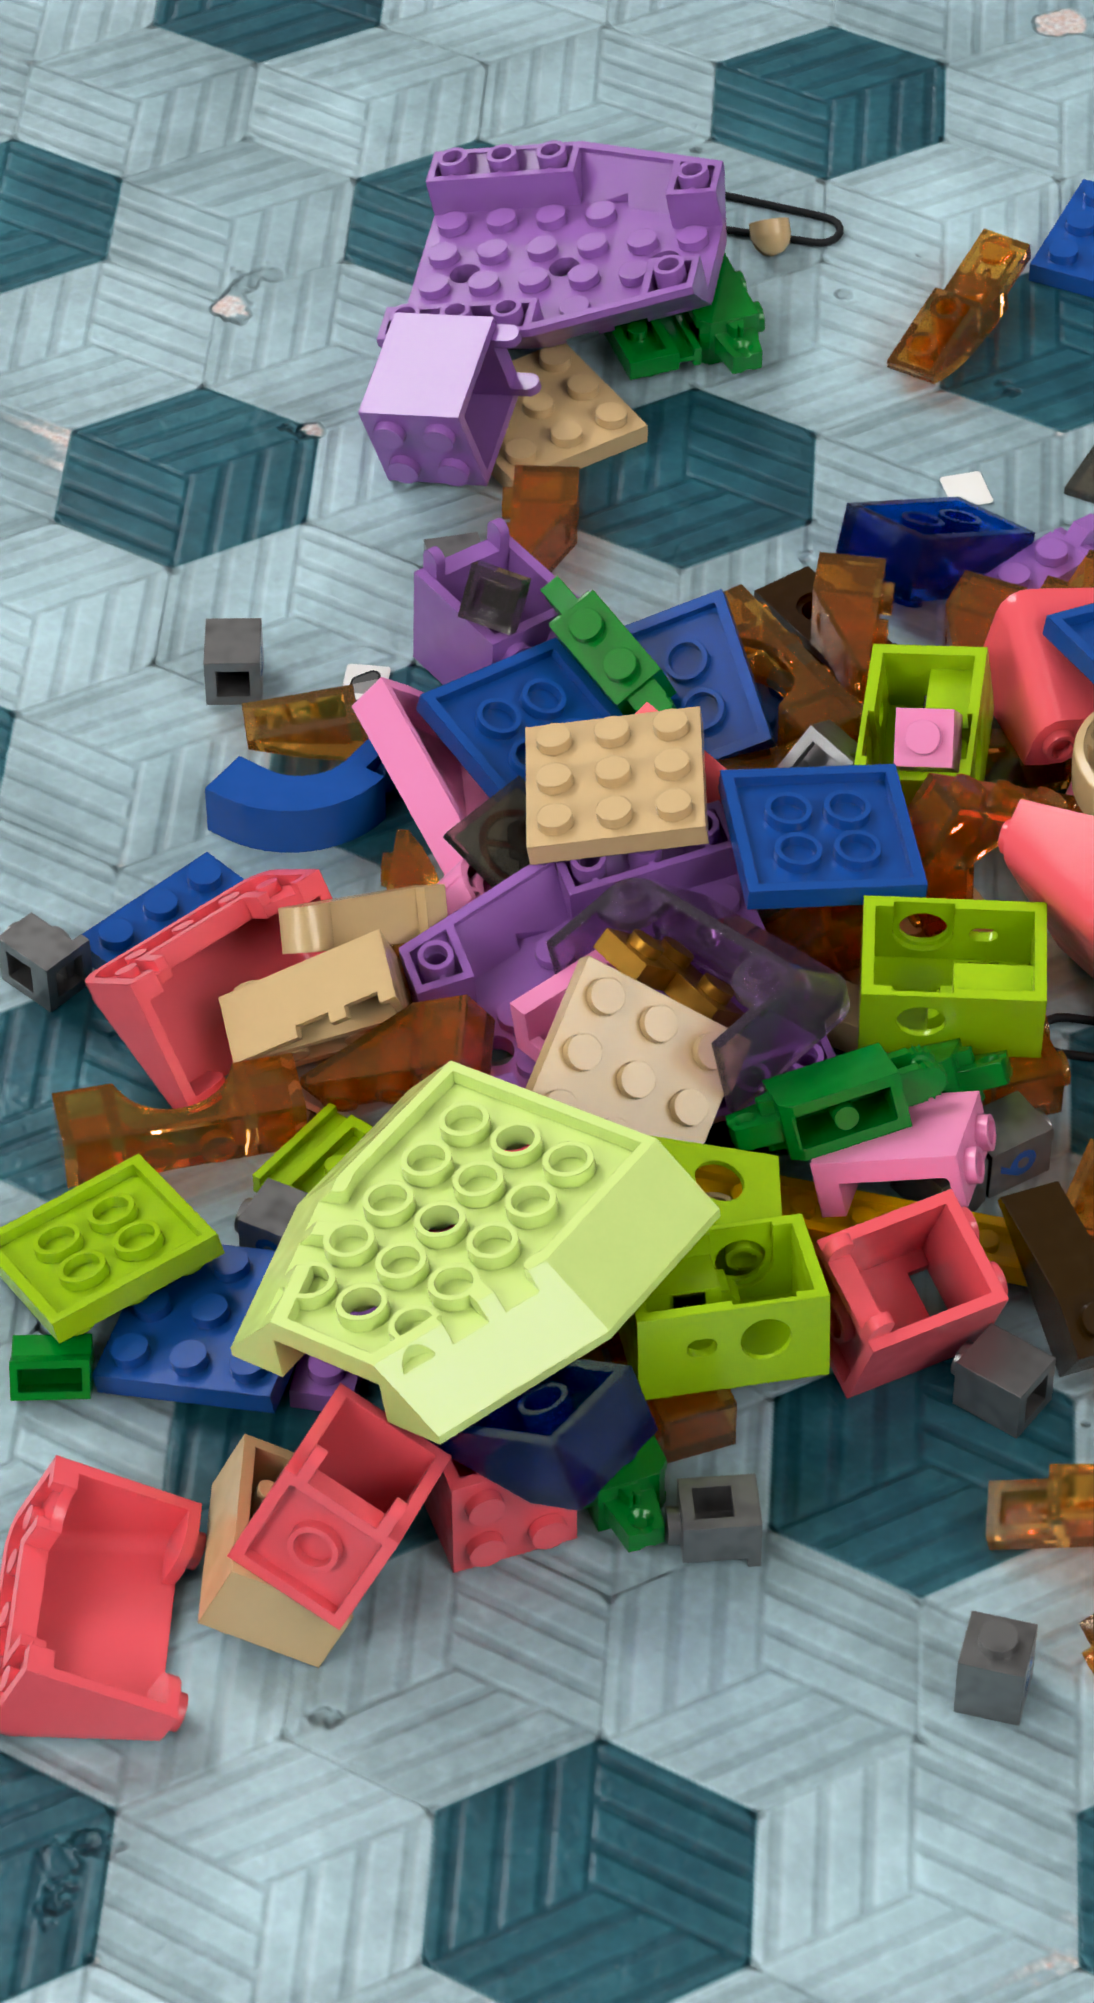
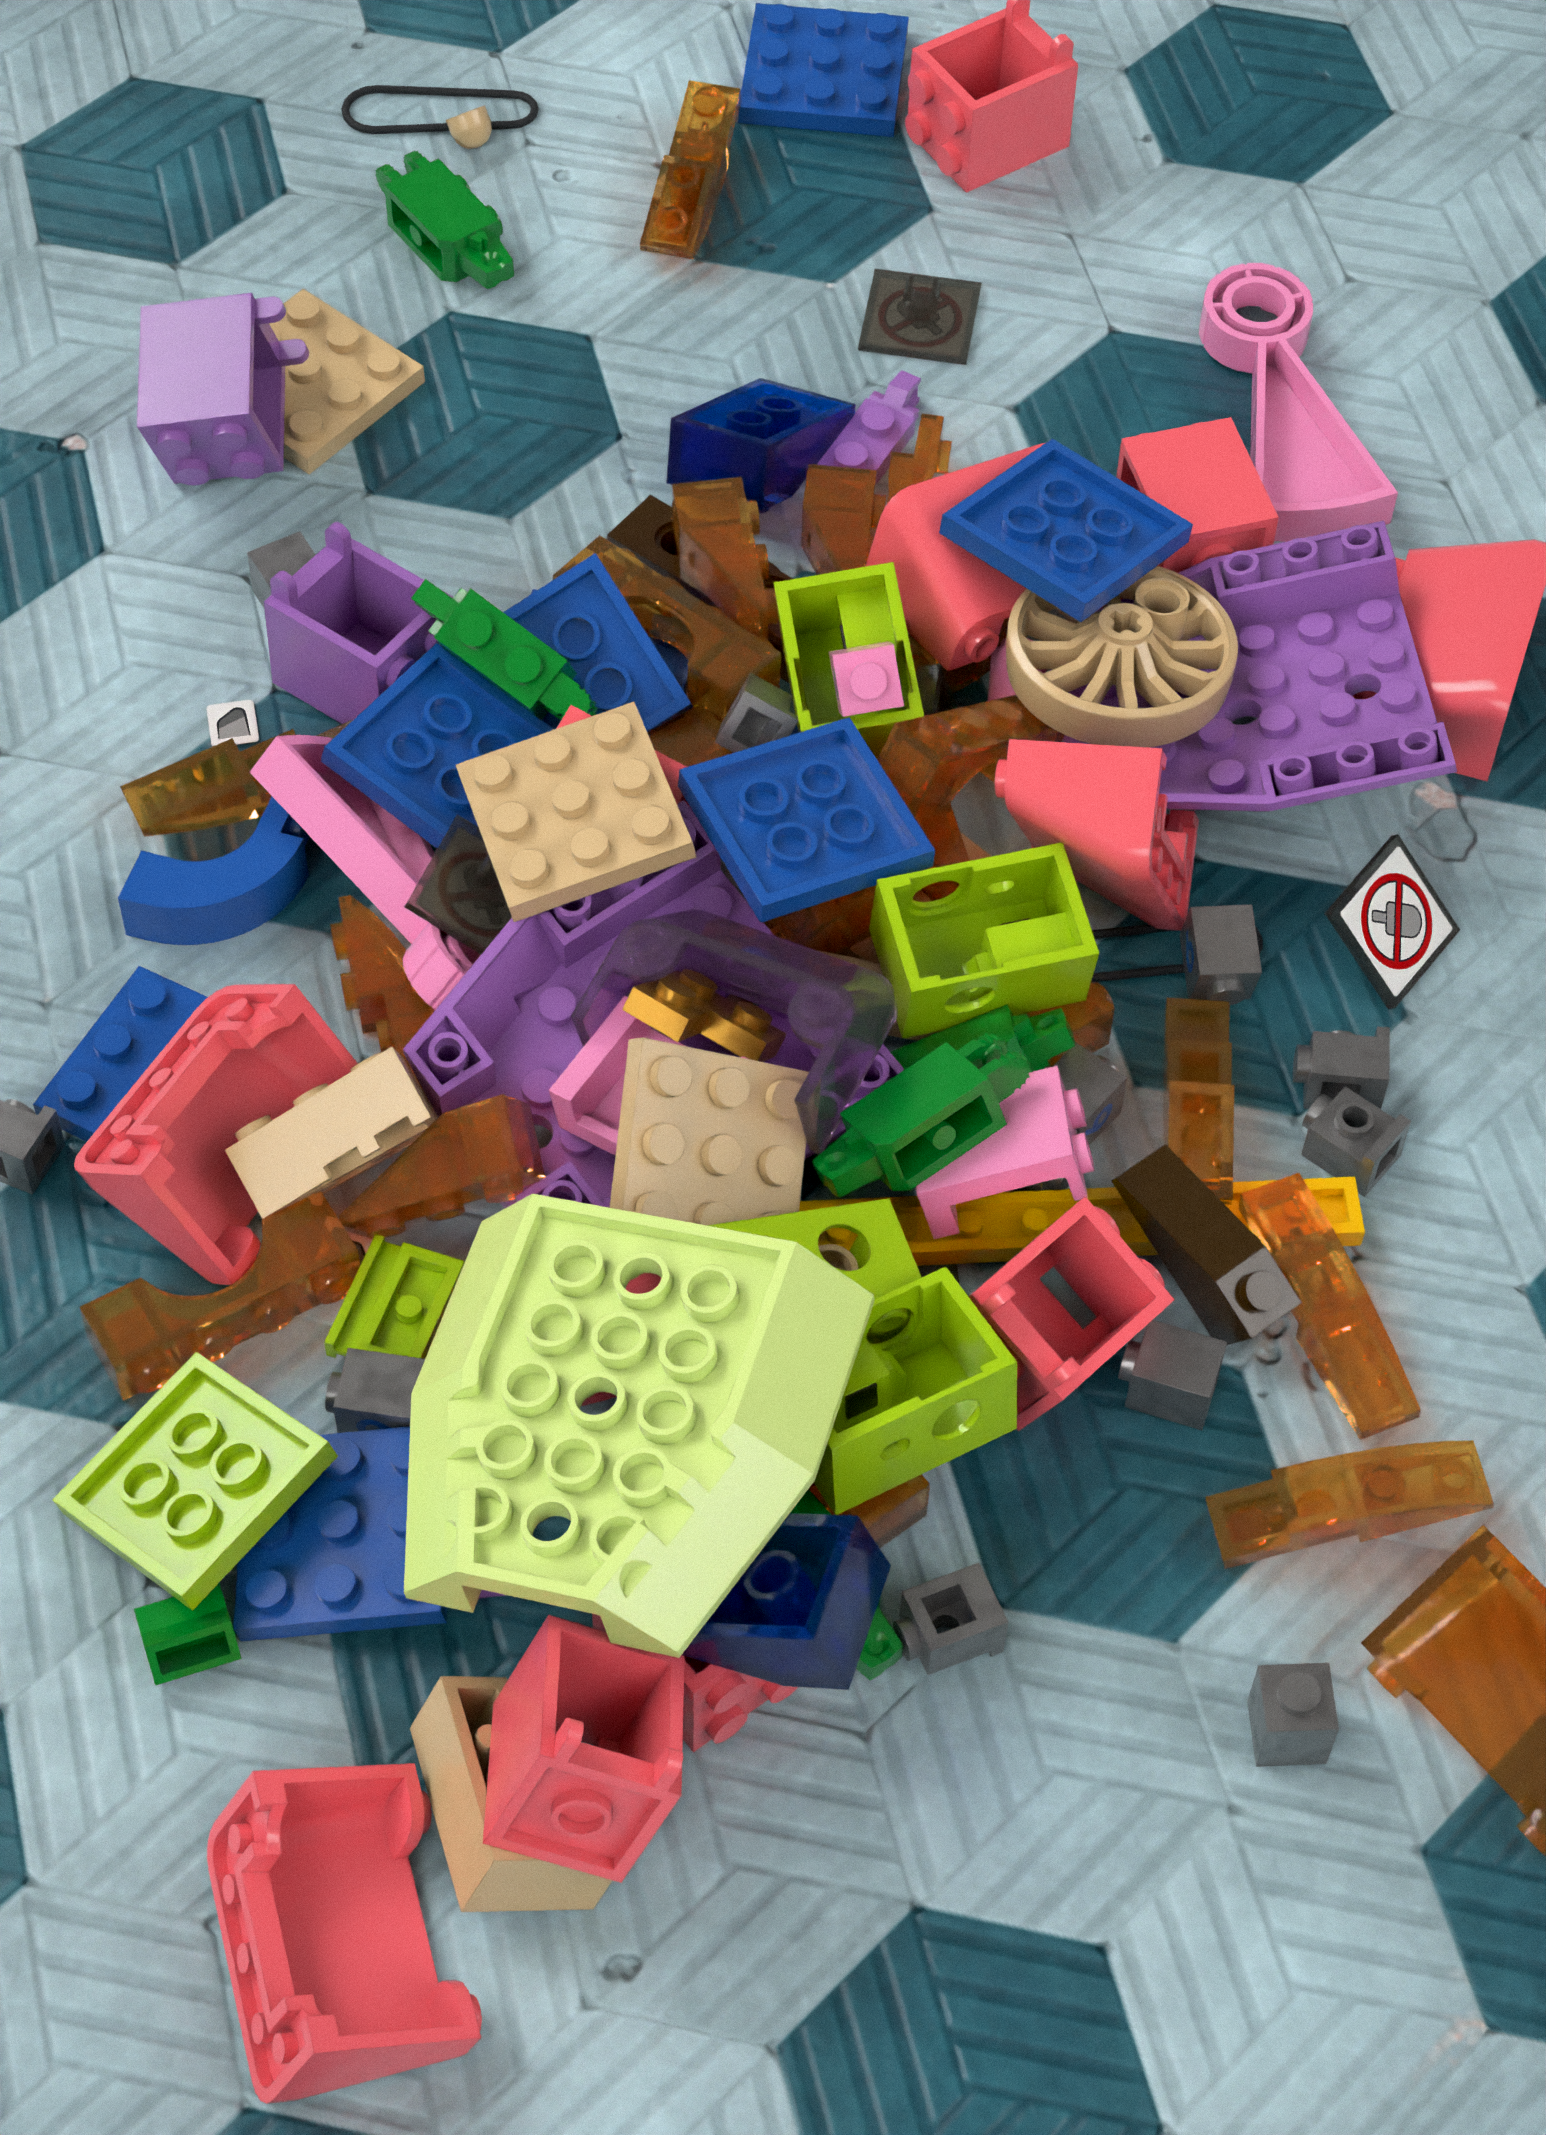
camera: 20 degrees left, 10 degrees up
flat silver brick [203,618,264,705] -> none
tan leg [278,884,448,954] -> none
medium lavender wedge [377,140,727,350] -> none
clear smoke tile [457,561,531,635] -> none
clear orange slope [502,465,580,572] -> none
green plate [604,313,702,380] -> none
white sticker [940,471,993,509] -> none

